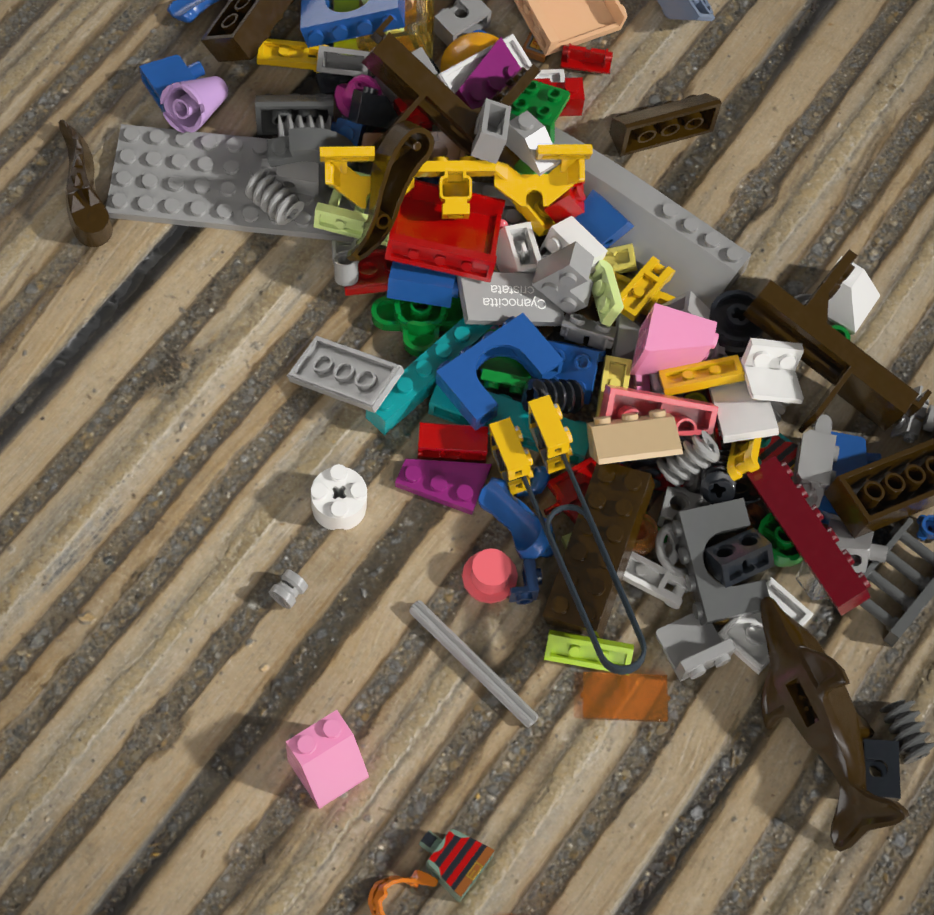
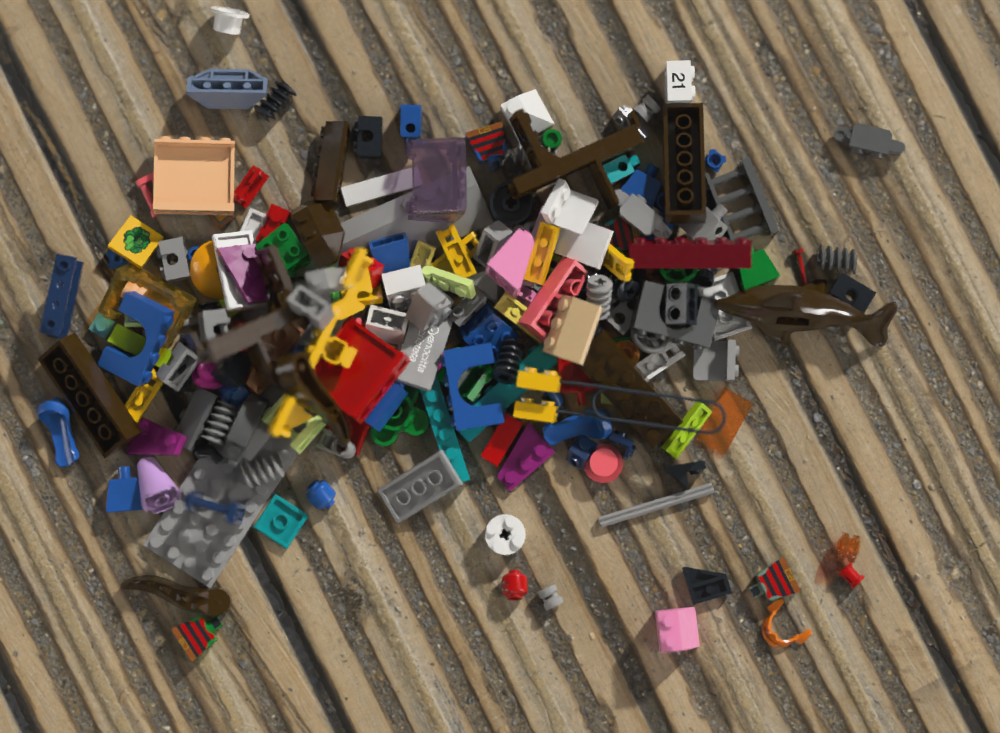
camera: 55 degrees left, 20 degrees up
none -> magenta wing [126,417,187,456]
none -> torso [171,615,223,661]
none -> dark blue fence [184,490,247,525]
none -> black arm [194,445,224,465]
none -> black piece [253,79,297,122]
none -> teal tile [253,494,309,549]
none -> dark brown wedge [291,201,345,270]
none -> blue head [306,480,336,510]
none -> white tile [341,166,423,207]
none -> black brick [353,116,383,159]
none -> blue torso [400,105,422,149]
none -> clear purple windscreen [405,137,467,224]
none -> torso [466,121,507,172]
none -> red head [502,570,528,601]
none -> dark blue bracket [566,434,598,470]
none -> teal torso [592,155,641,187]
none -> black slope [664,460,706,488]
none -> black wing [682,567,732,605]
none -> black wheel [694,268,718,287]
none -> green torso [737,247,780,291]
none -> red piece [792,249,808,286]

